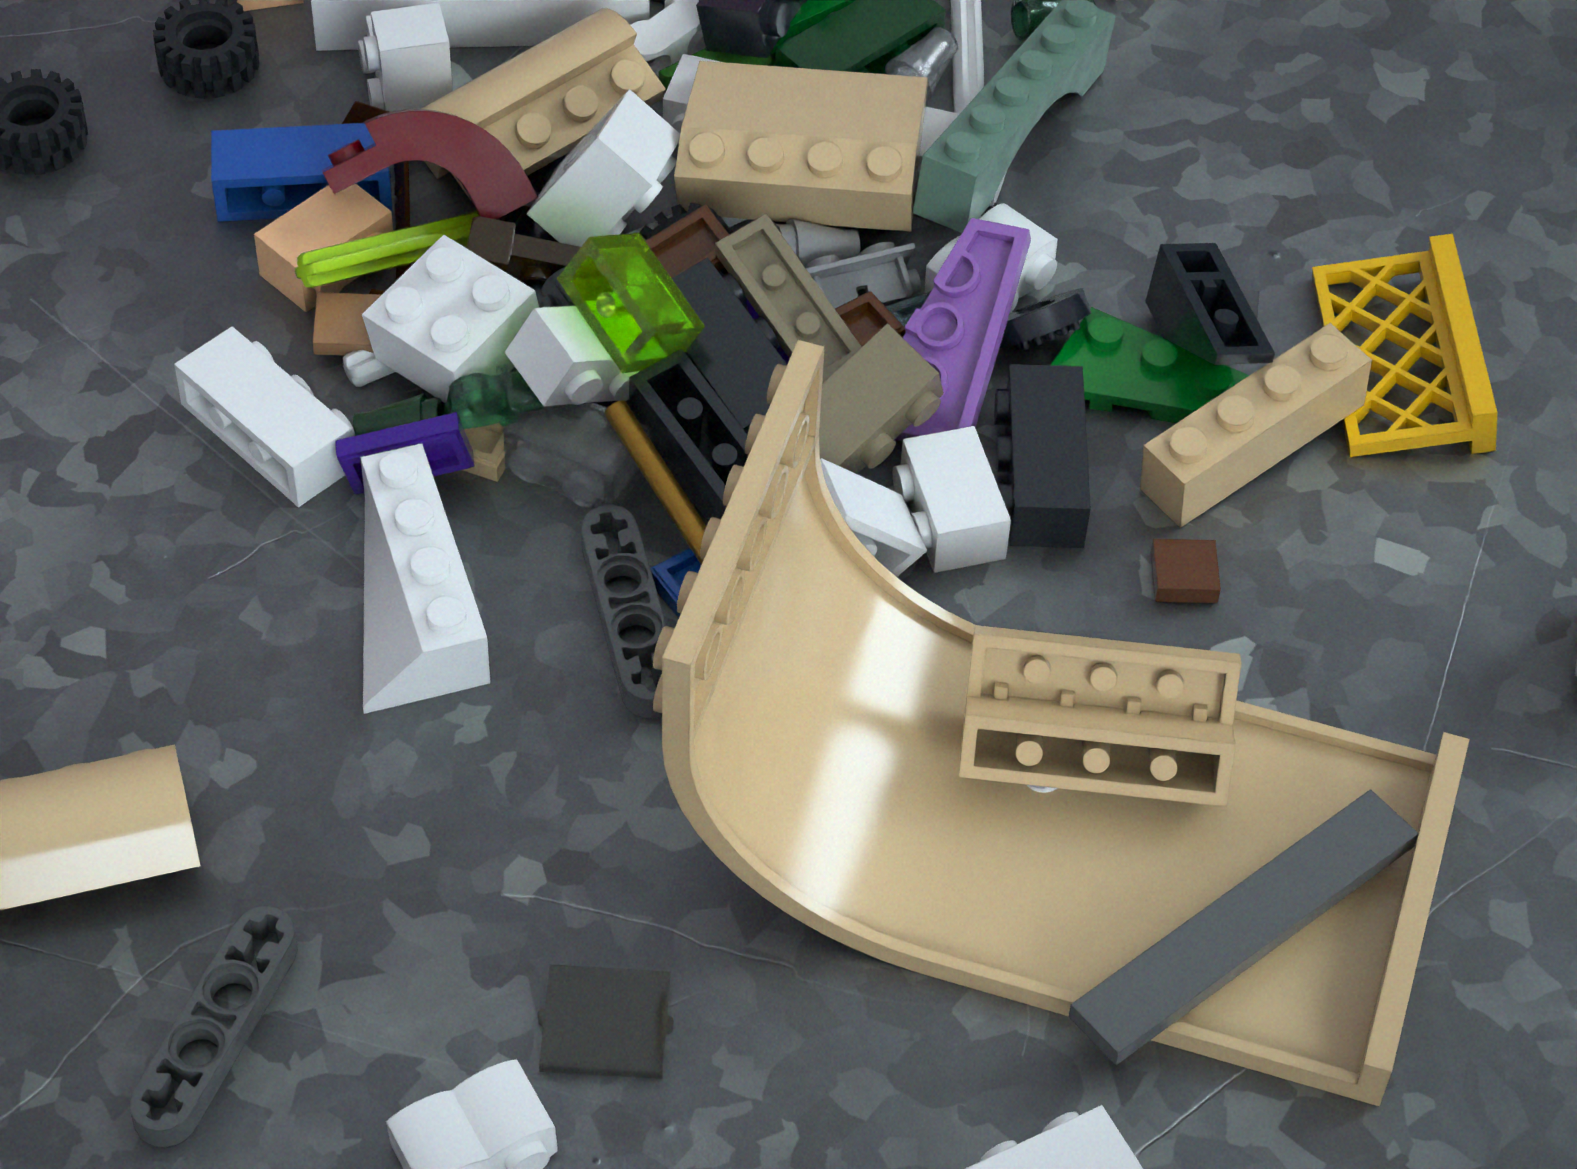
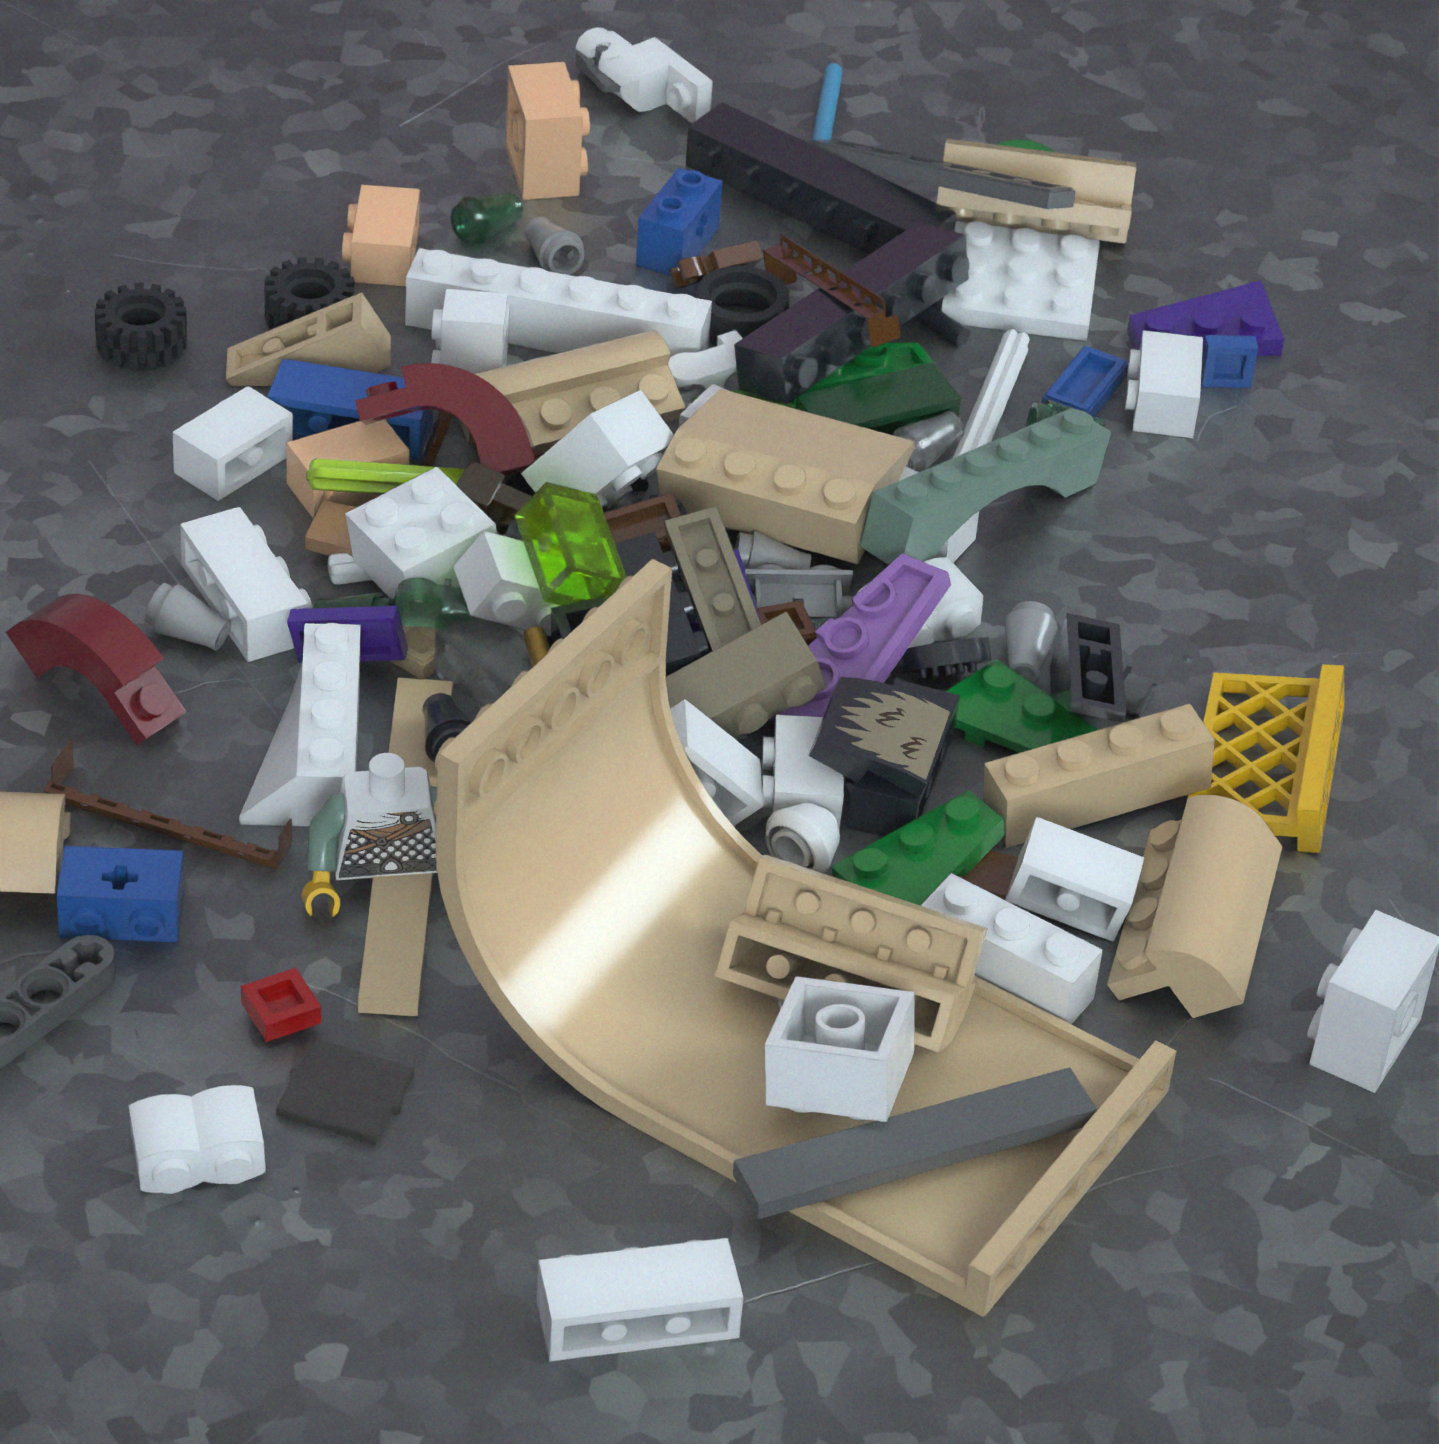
camera: 15 degrees right, 10 degrees down
none -> dark red arch [5,593,187,745]
none -> reddish brown piece [43,739,292,869]
none -> blue brick [57,846,184,942]
none -> light grey cone [145,583,231,651]
none -> white brick [173,386,293,501]
none -> tan slope [226,292,391,386]
none -> red plate [241,967,321,1042]
none -> torso [301,753,437,917]
none -> tan tile [358,678,453,1016]
none -> black cone [422,693,472,763]
none -> white brick [765,976,914,1122]
none -> white cone [766,803,840,874]
none -> slope [808,677,953,797]
none -> green wing [831,790,1005,906]
none -> white brick [921,873,1103,1024]
none -> light grey cone [1004,601,1058,683]
none -> white brick [1005,817,1144,942]
none -> tan brick [1107,795,1282,1018]

